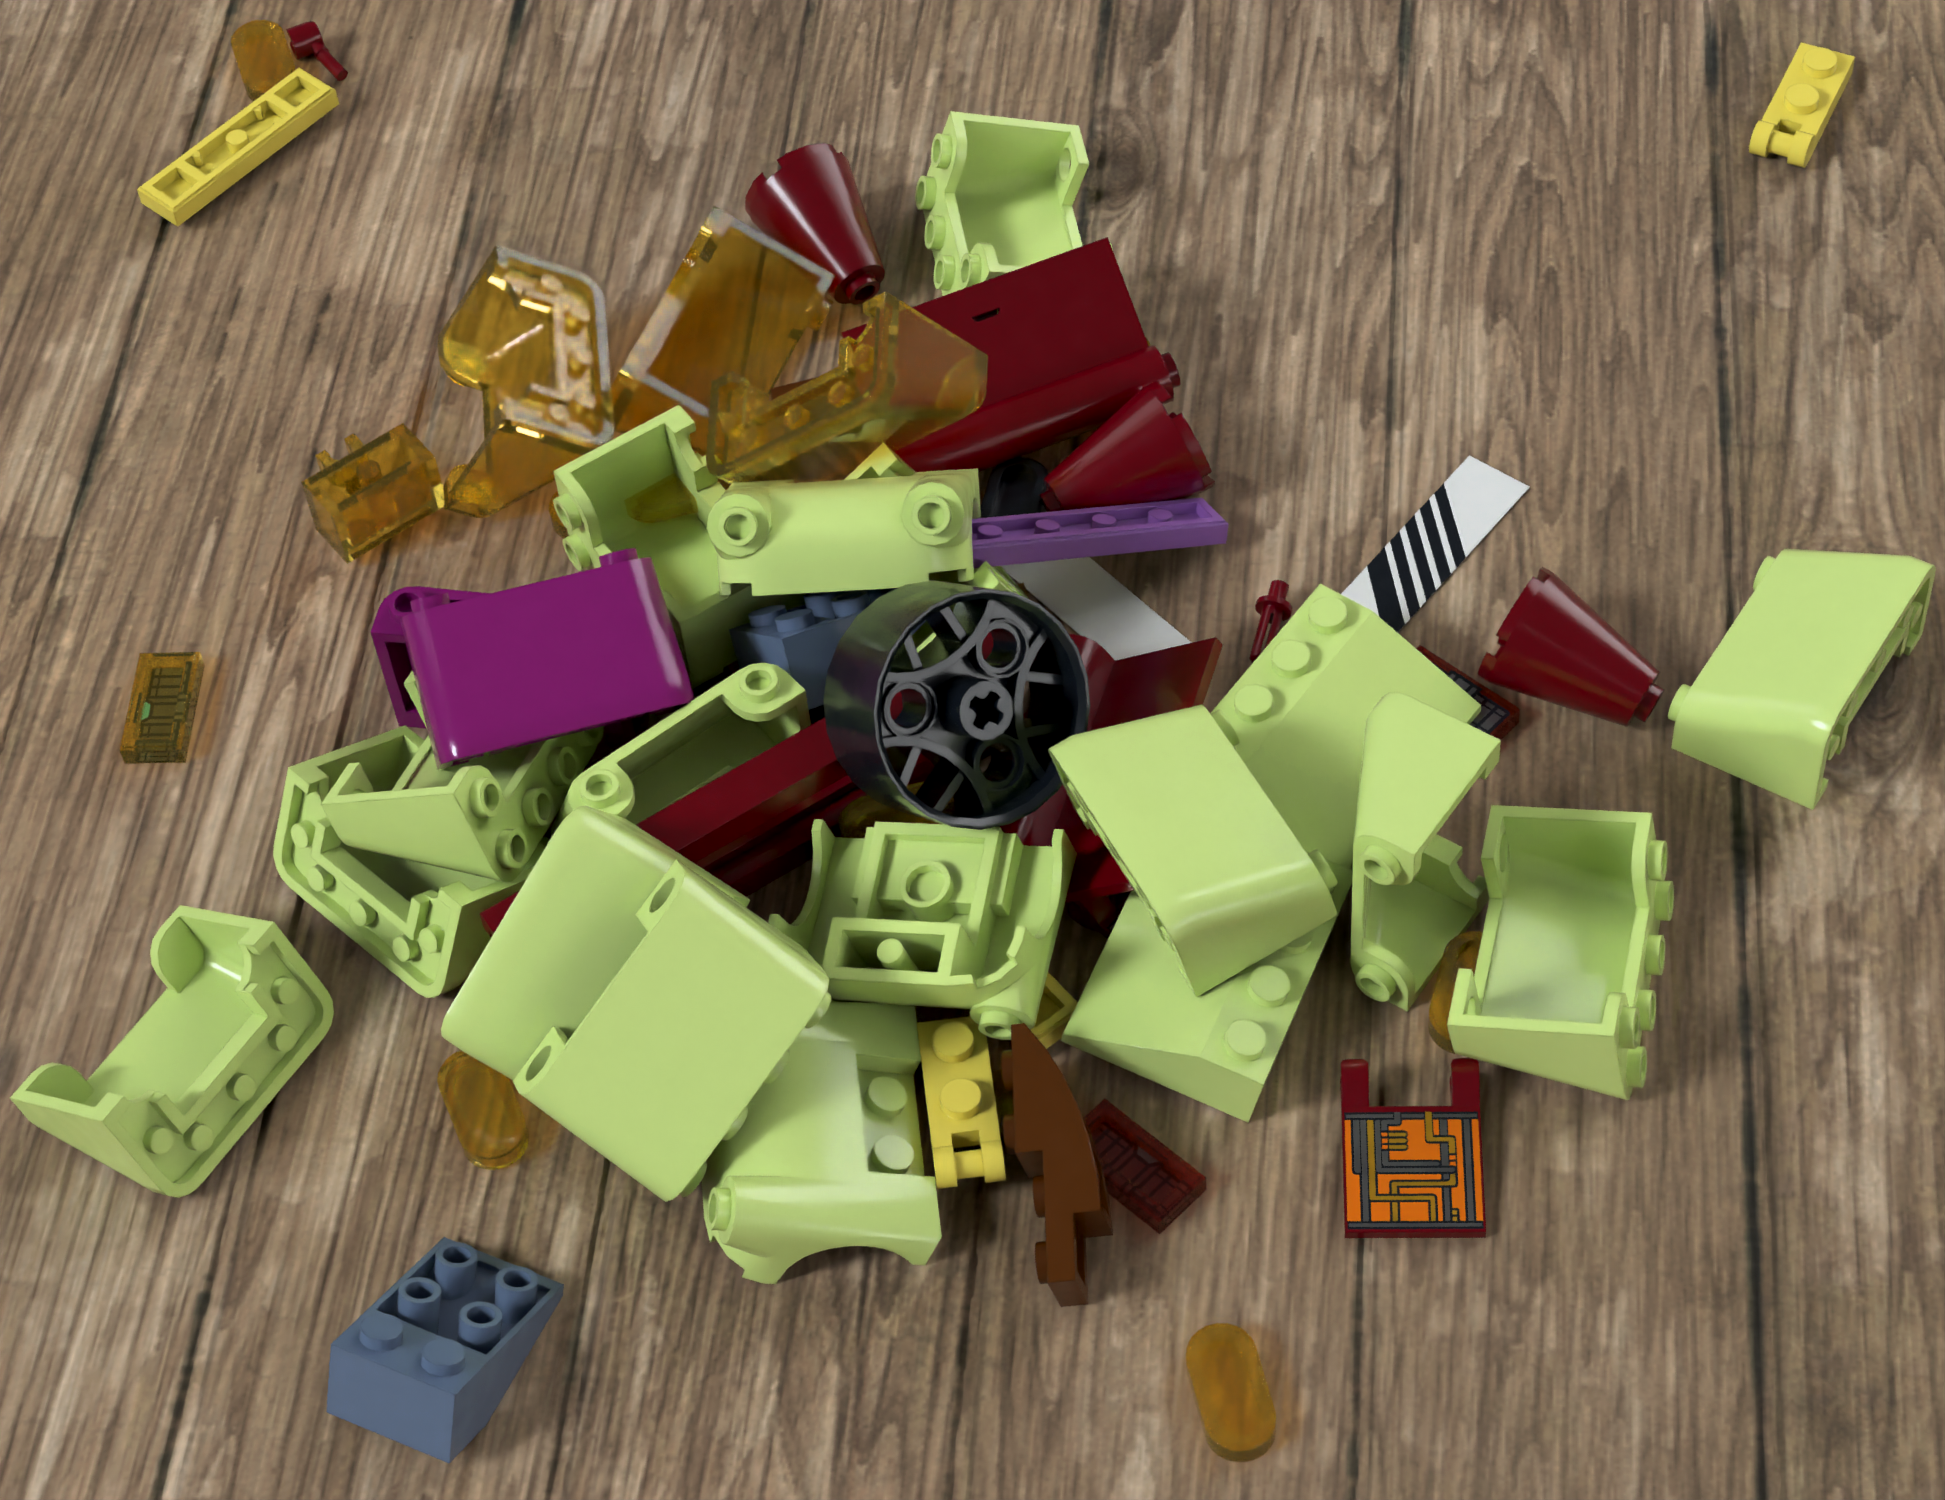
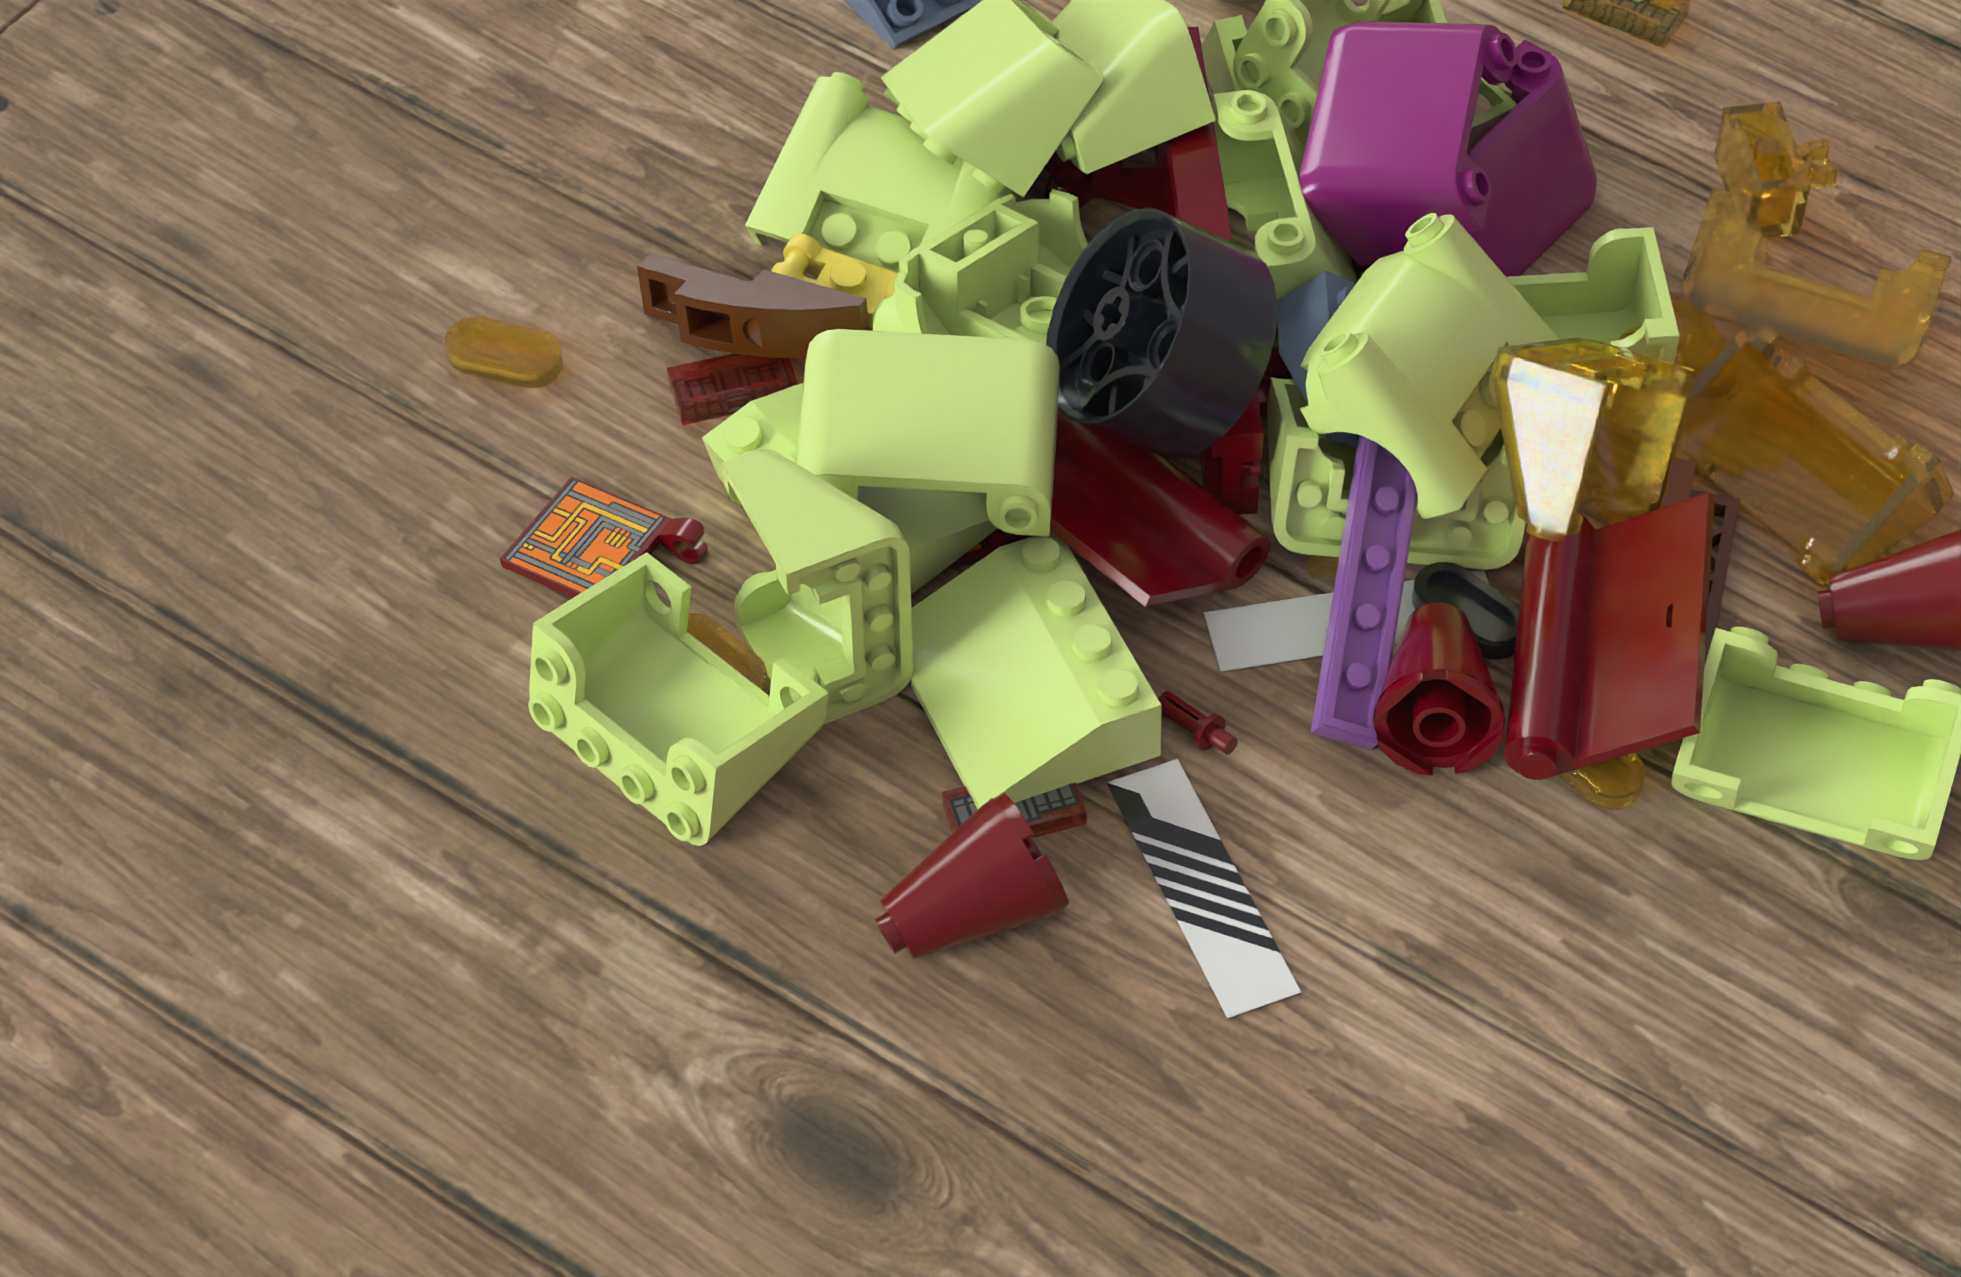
camera: 115 degrees right, 0 degrees up
yellowish green windscreen [1668,549,1936,810] -> none

